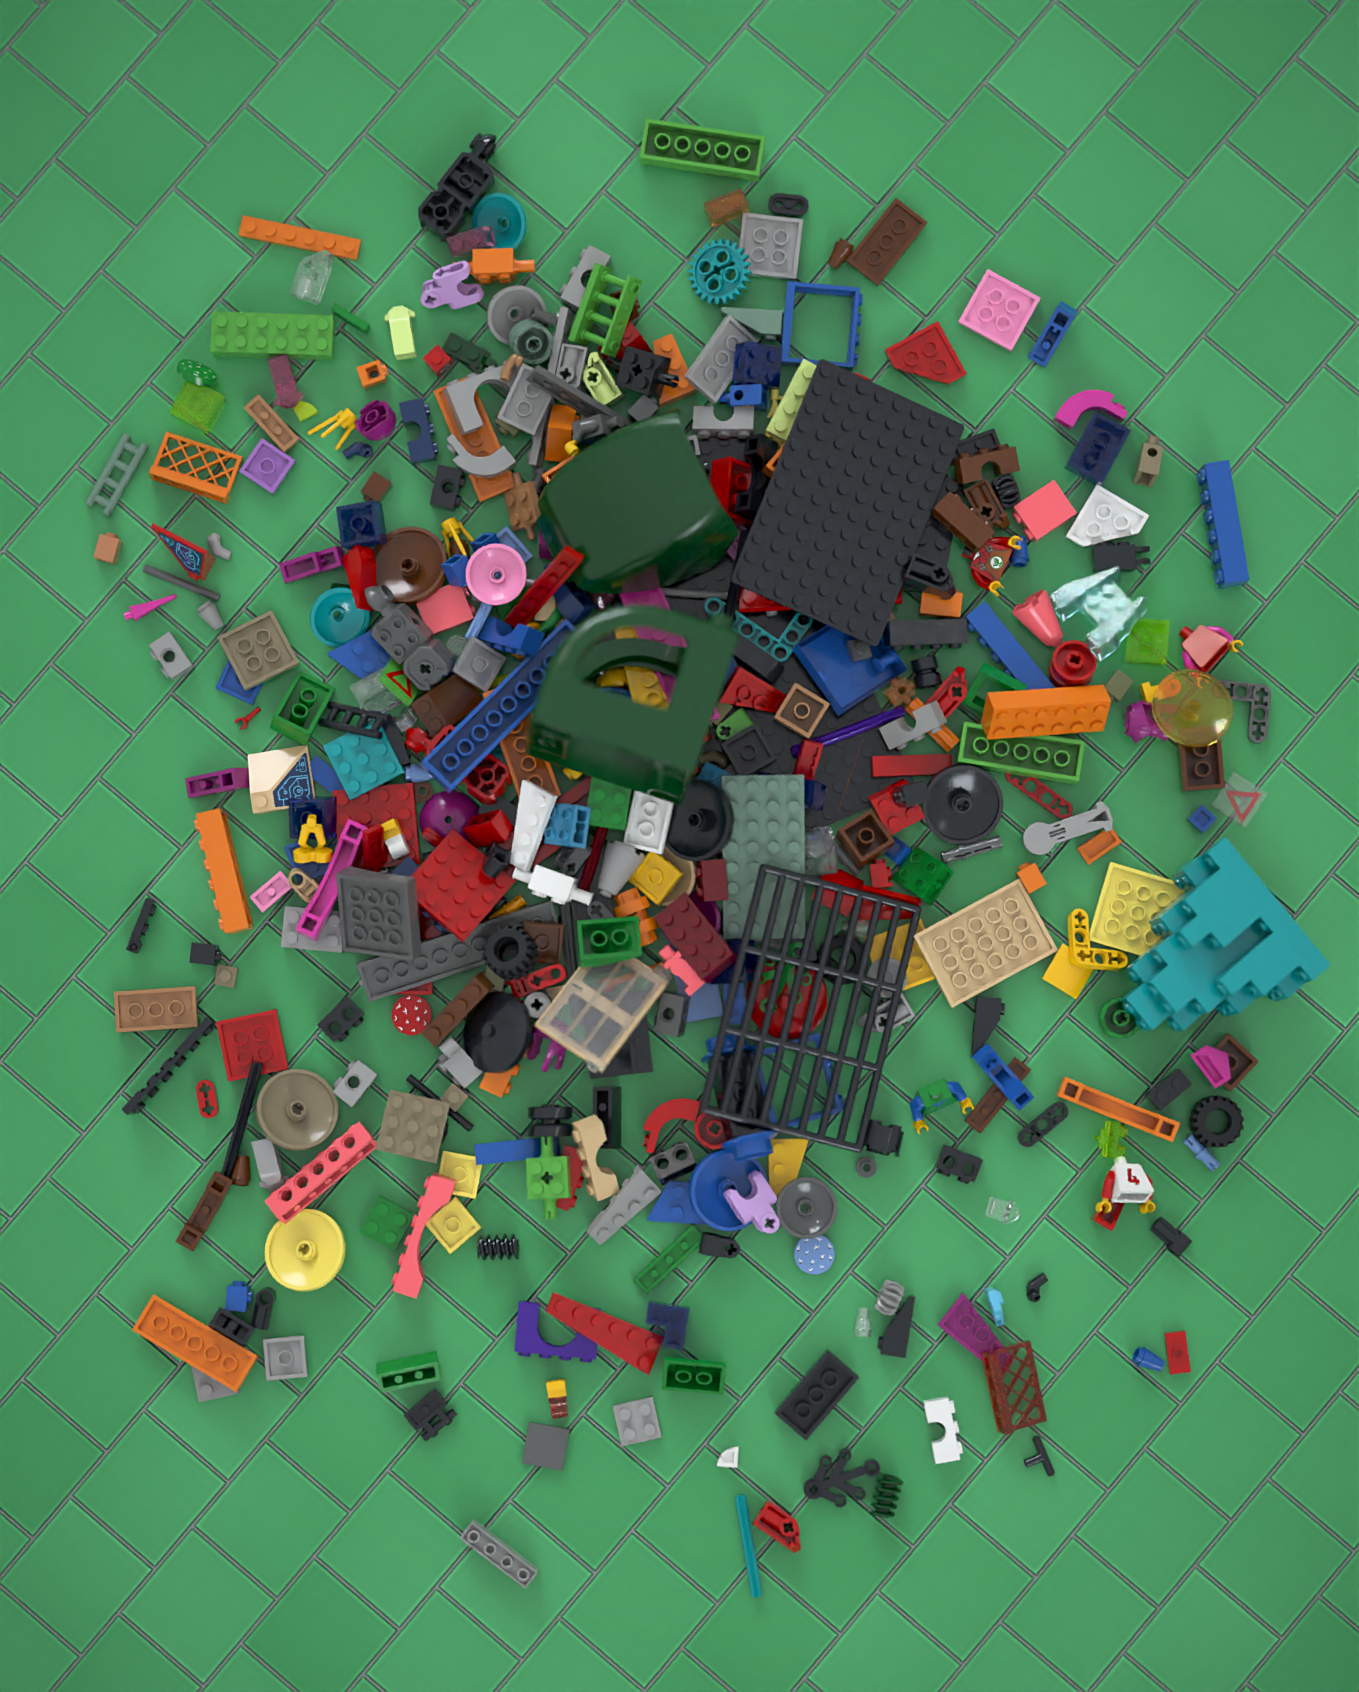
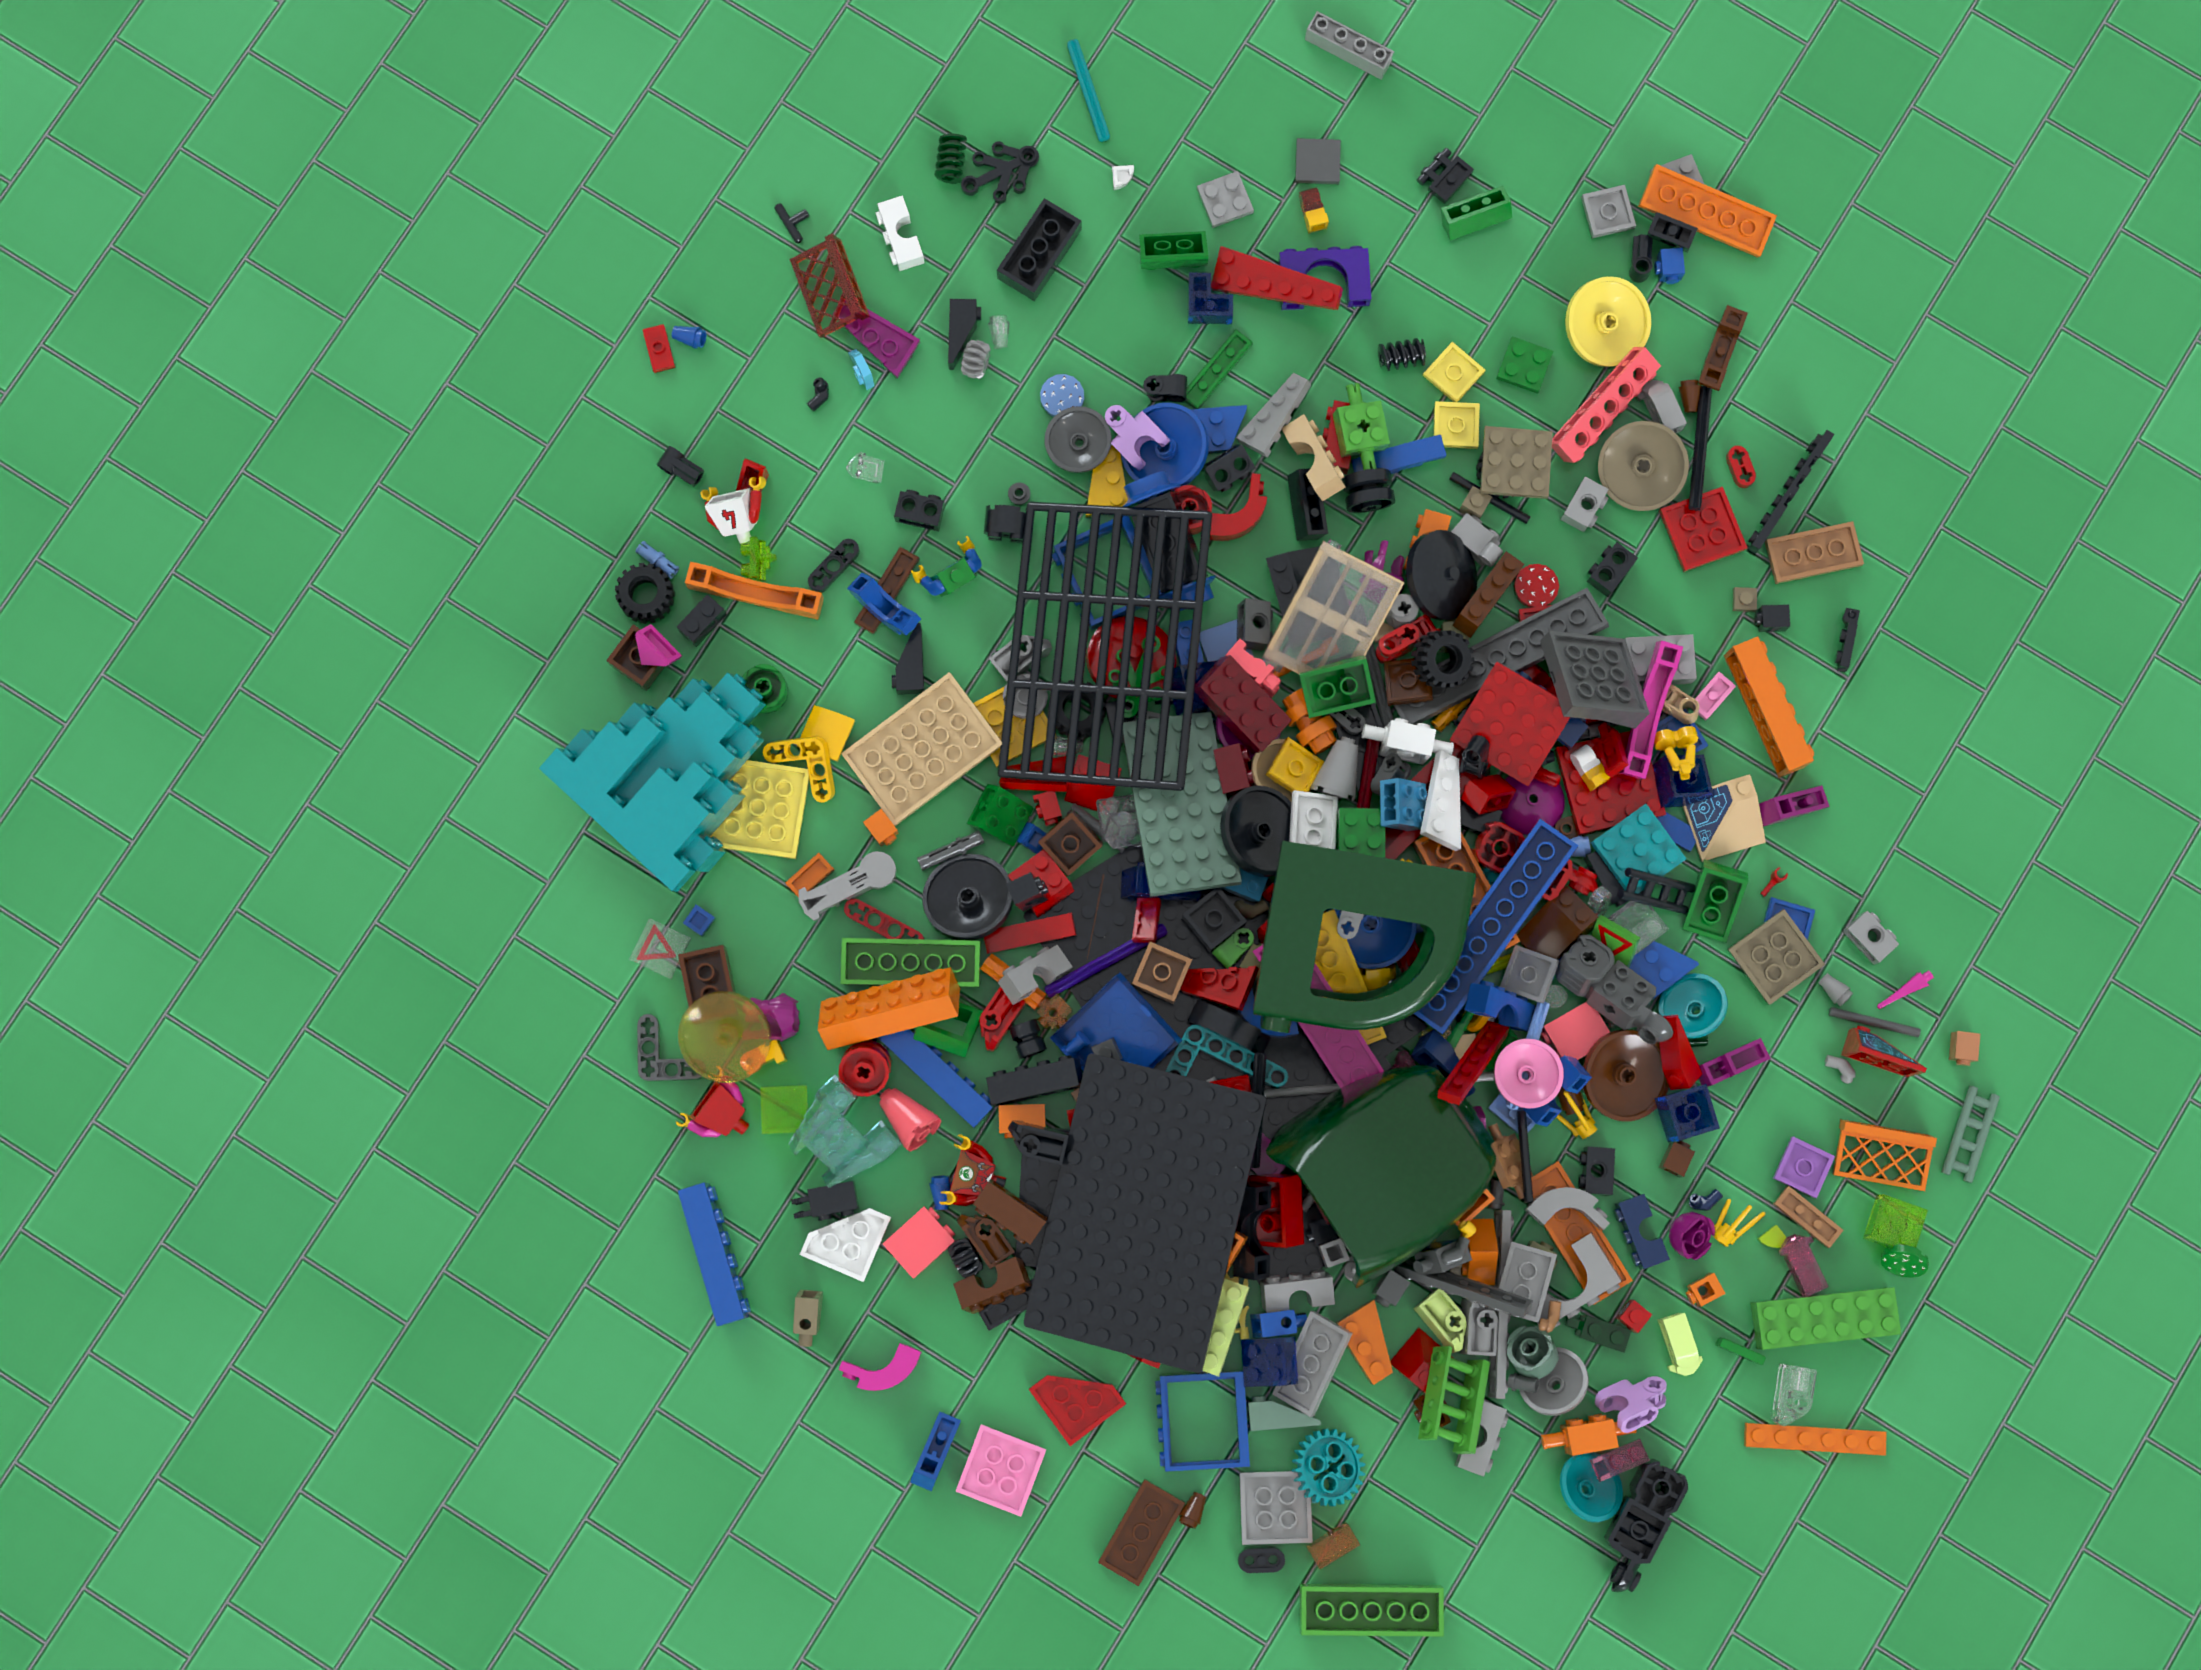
camera: 165 degrees right, 5 degrees down
coral arch [391,1172,457,1299] -> none
black brick [606,345,679,398] -> none
red piece [751,1501,801,1553] -> none
clear blue brick [1064,411,1131,486] -> none
olive brick [1104,669,1134,702] -> none
none -> black bar [1517,1110,1534,1203]

